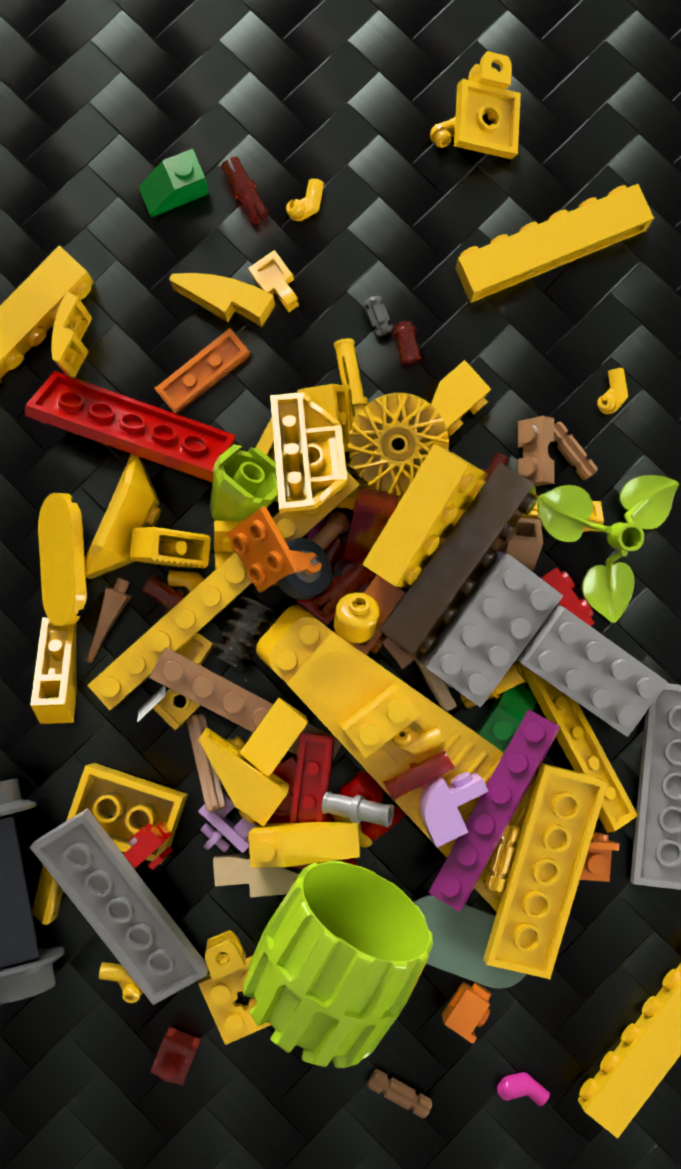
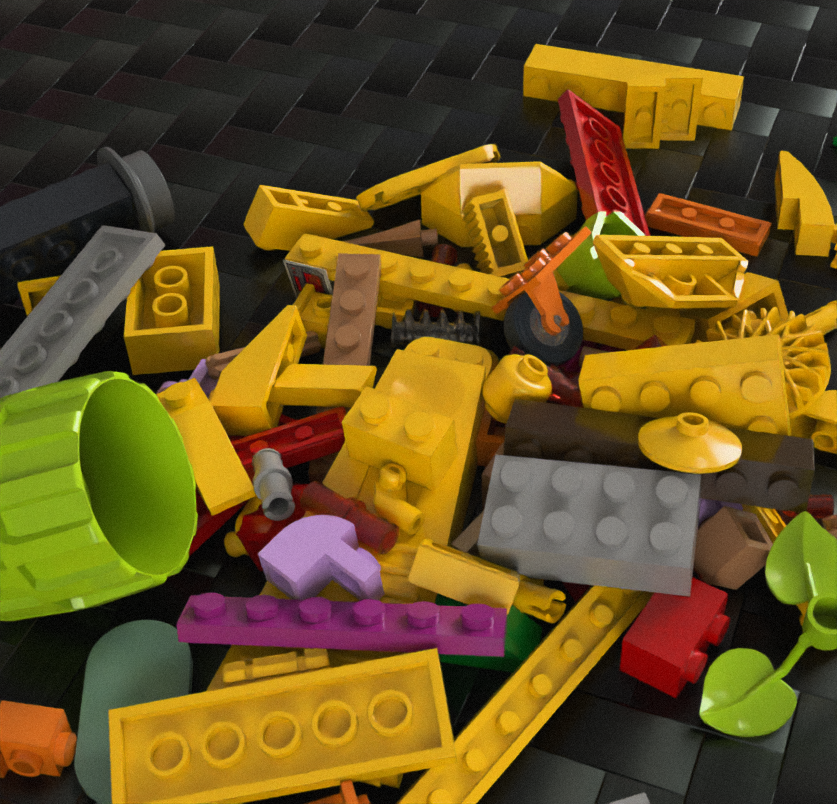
camera: 65 degrees right, 40 degrees down
red piece [123,821,173,870] -> none
light grey brick [517,604,668,737] -> none
none -> yellow slope [408,538,520,615]
none -> yellow dish [638,412,742,474]

